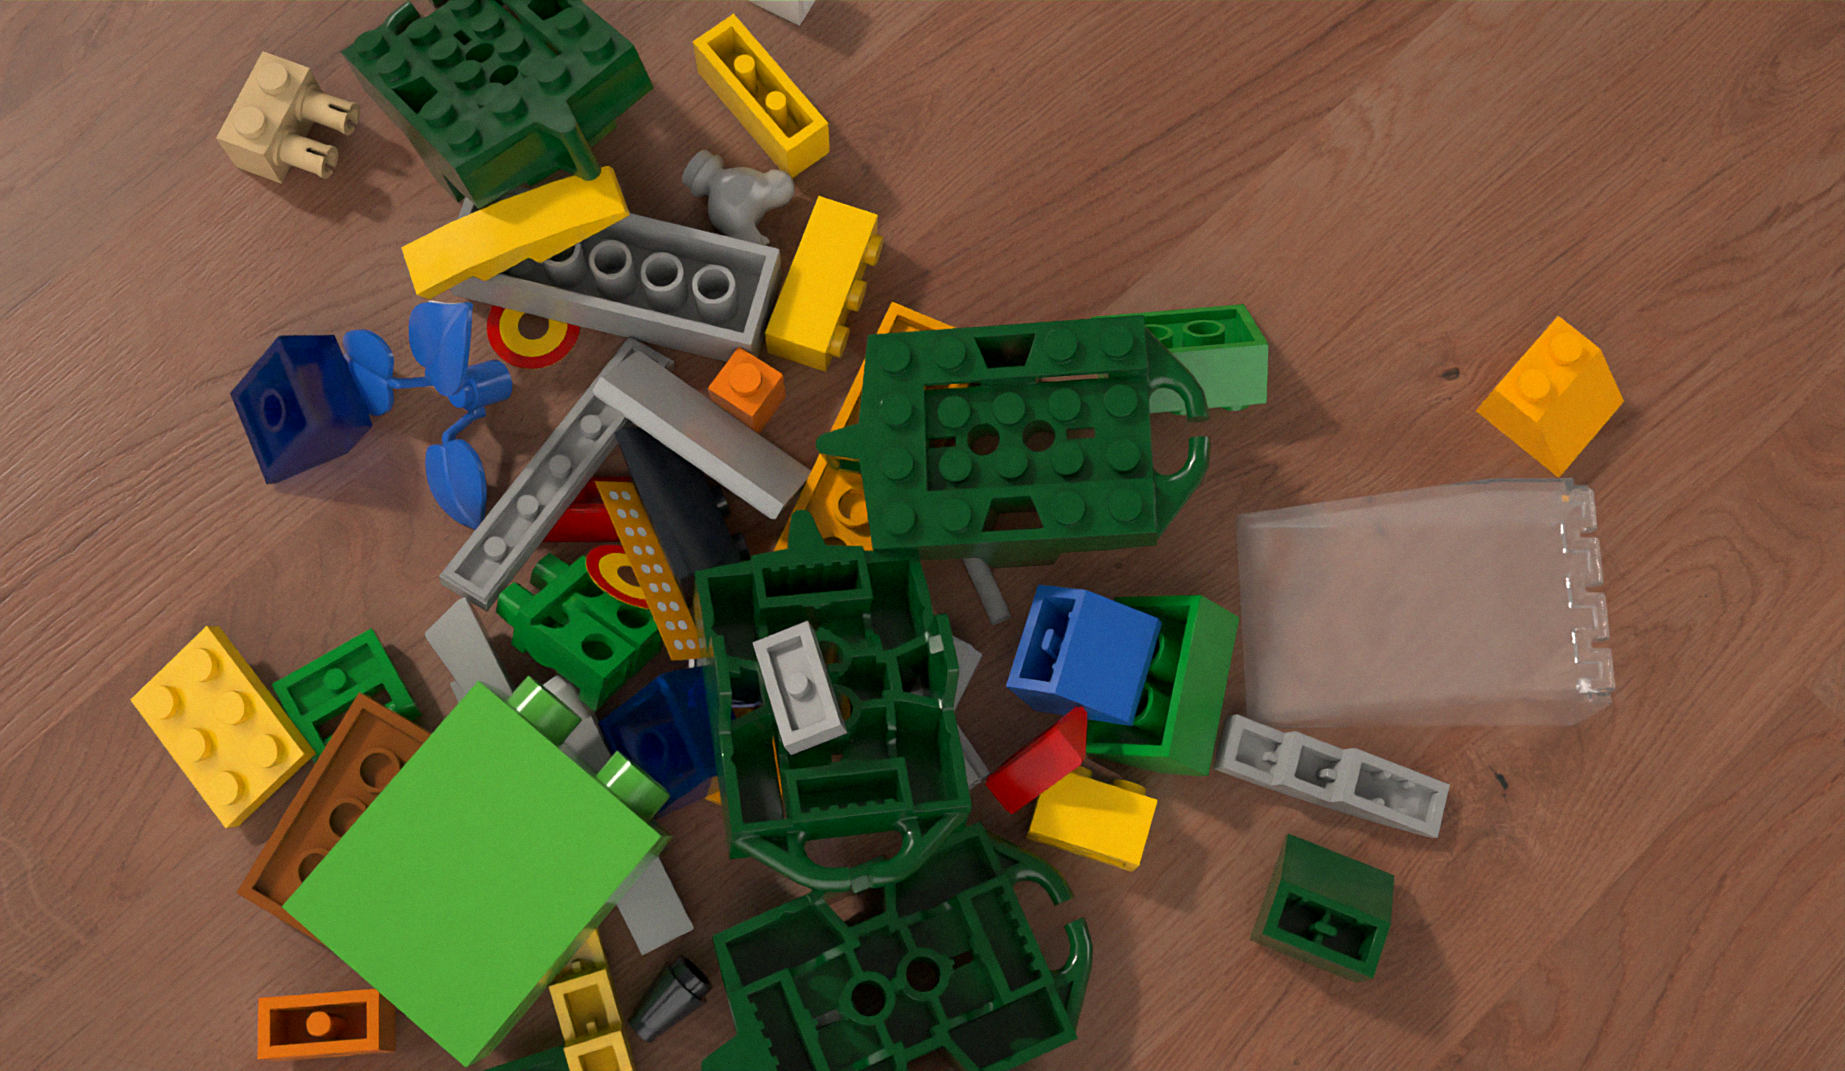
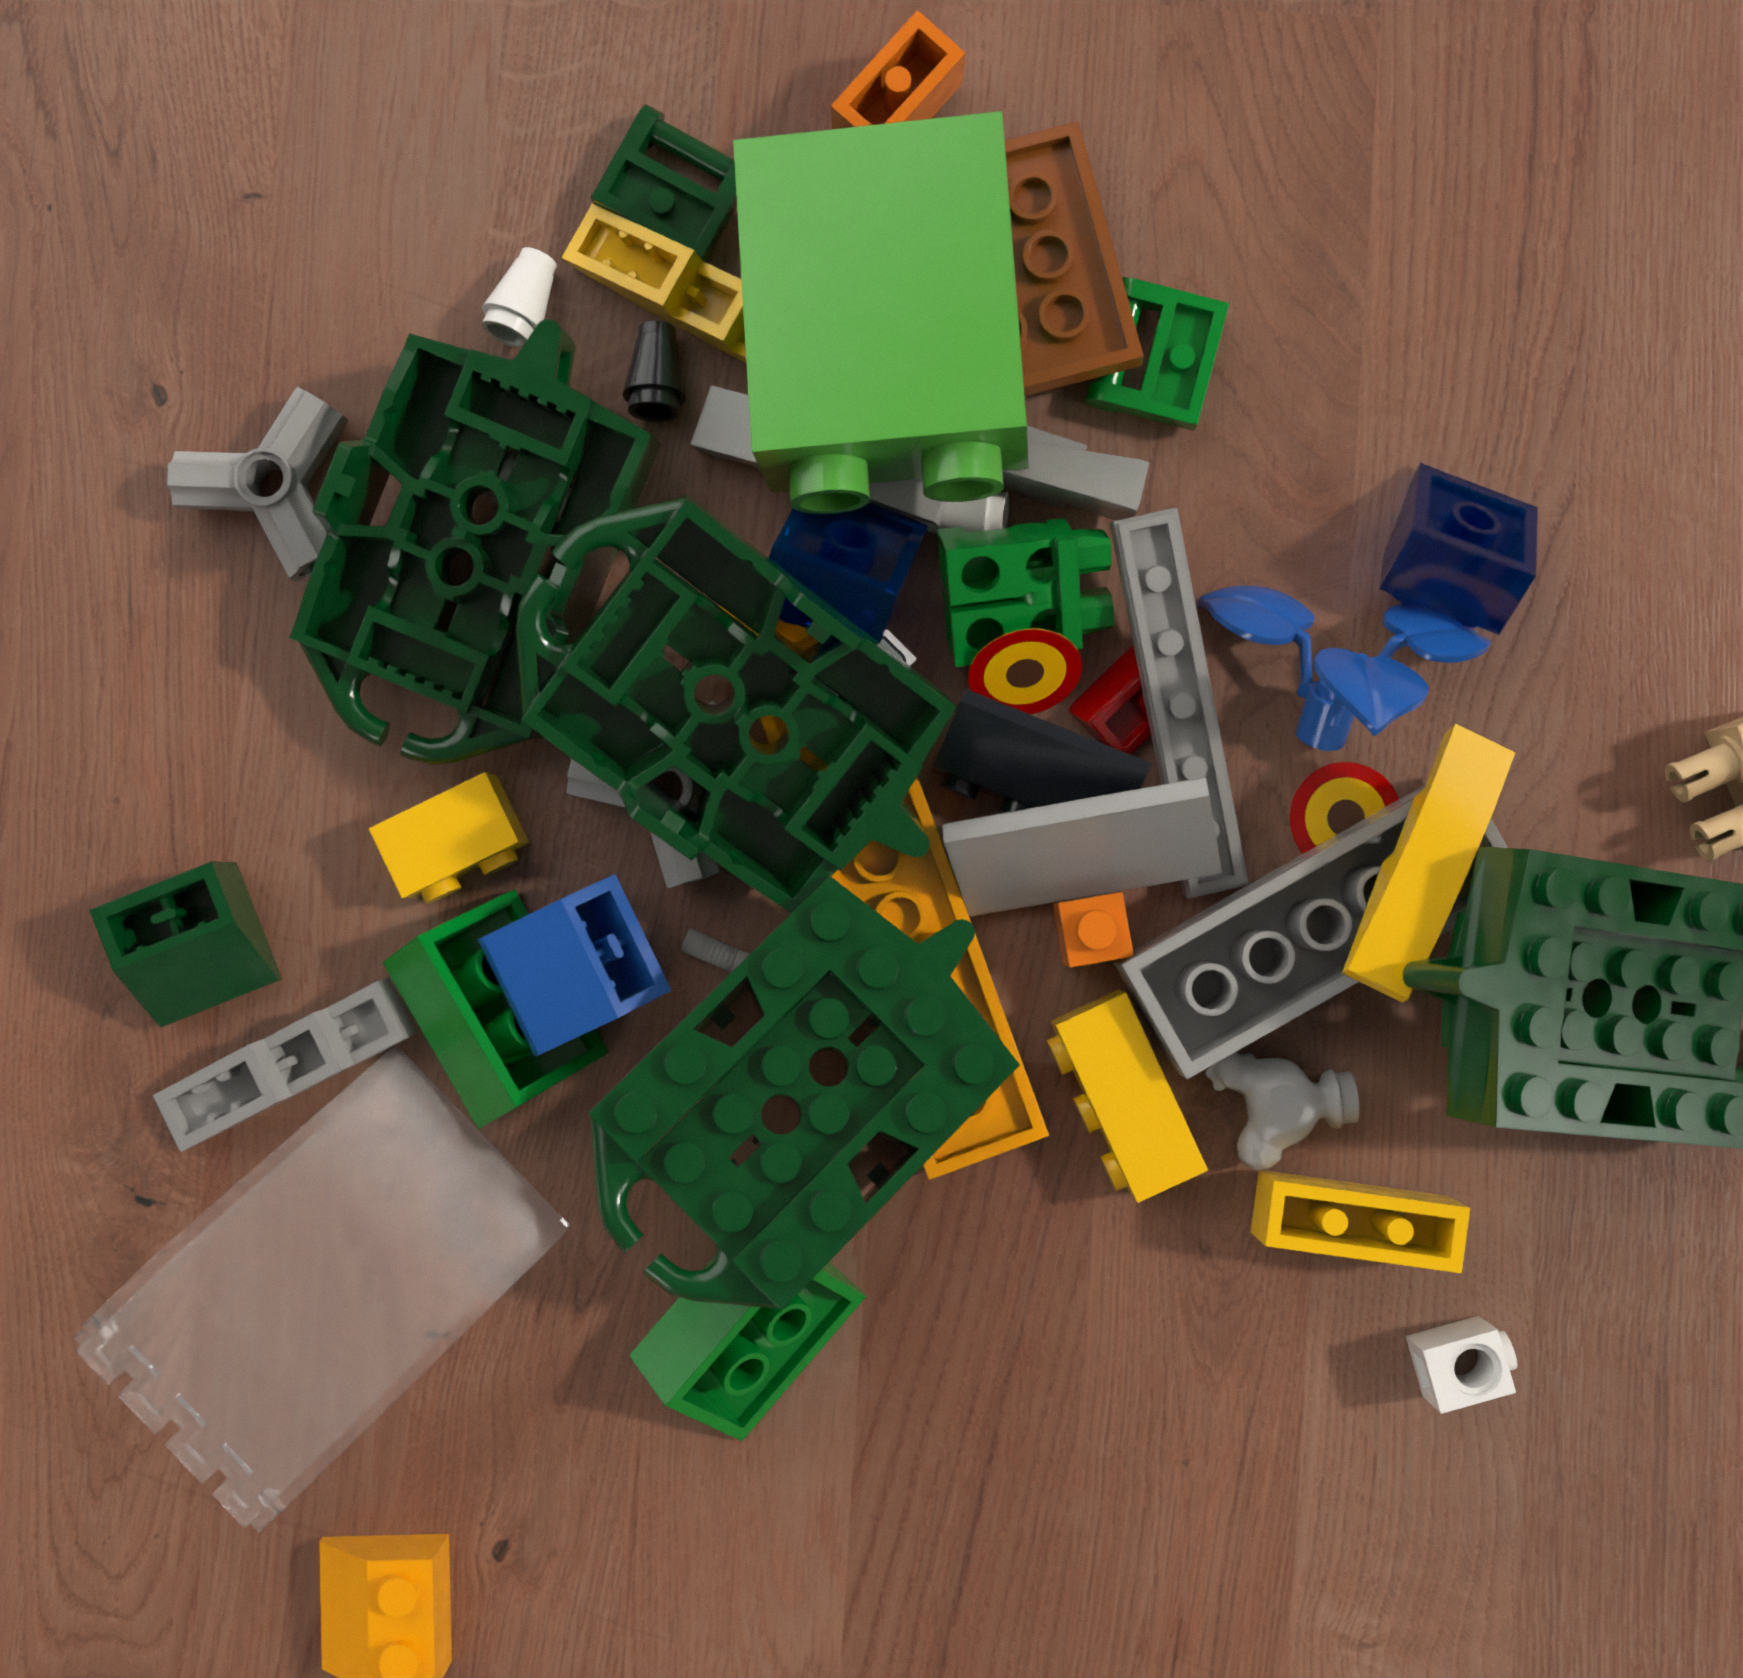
camera: 145 degrees right, 15 degrees up
yellow plate [130,626,316,828] -> none
light orange sticker [595,481,701,660] -> none
light grey plate [753,621,847,755] -> none
red slope [985,706,1087,814] -> none

